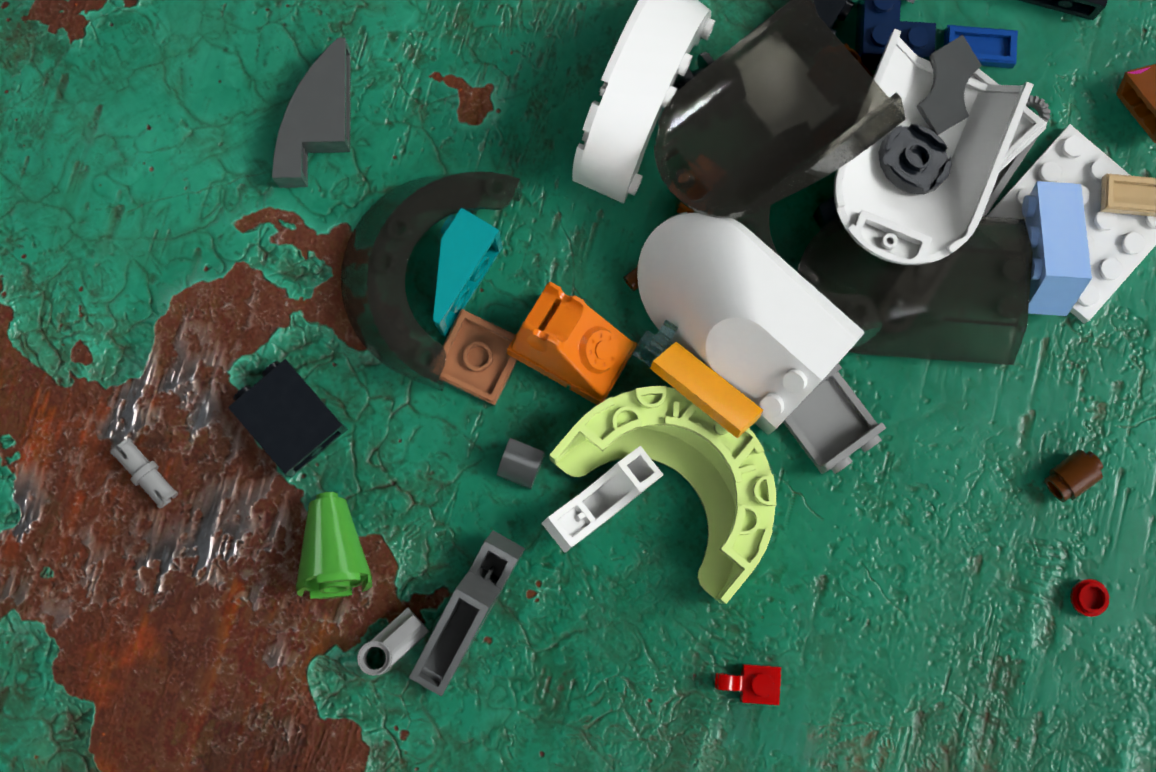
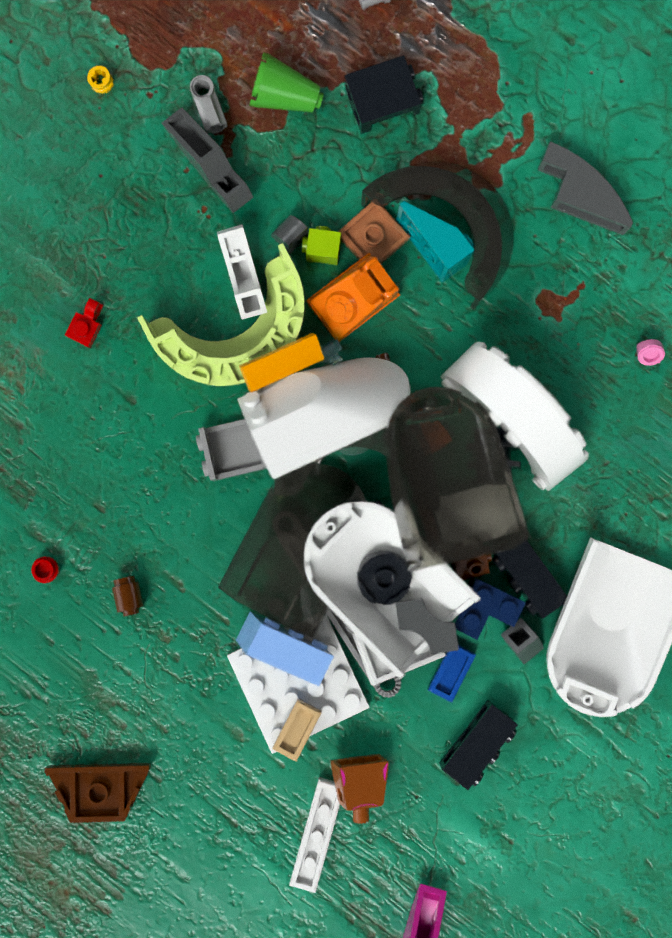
camera: 115 degrees right, 5 degrees up
none -> lime brick [302,226,341,265]

